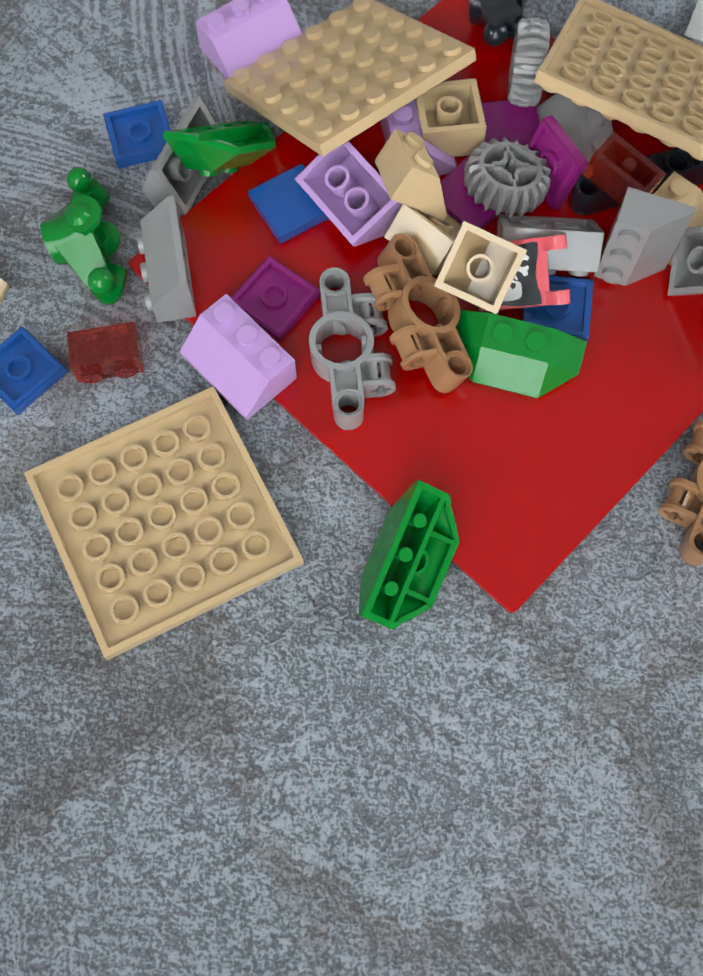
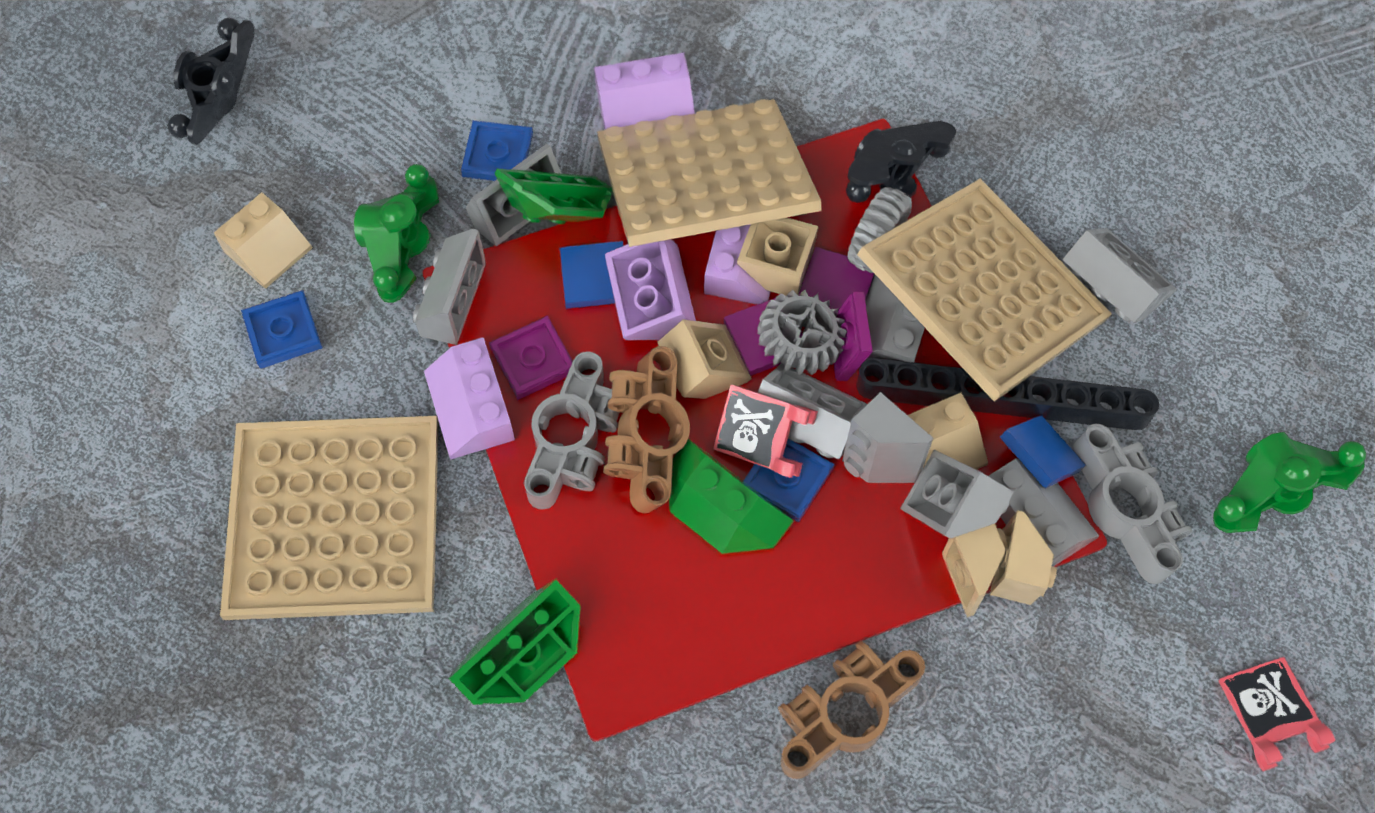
camera: 25 degrees right, 5 degrees down
clear red brick [67,322,145,384] -> none
tan slope [375,129,447,220] -> none
tan slope [434,221,527,315] -> none
clear red brick [583,132,666,205] -> none

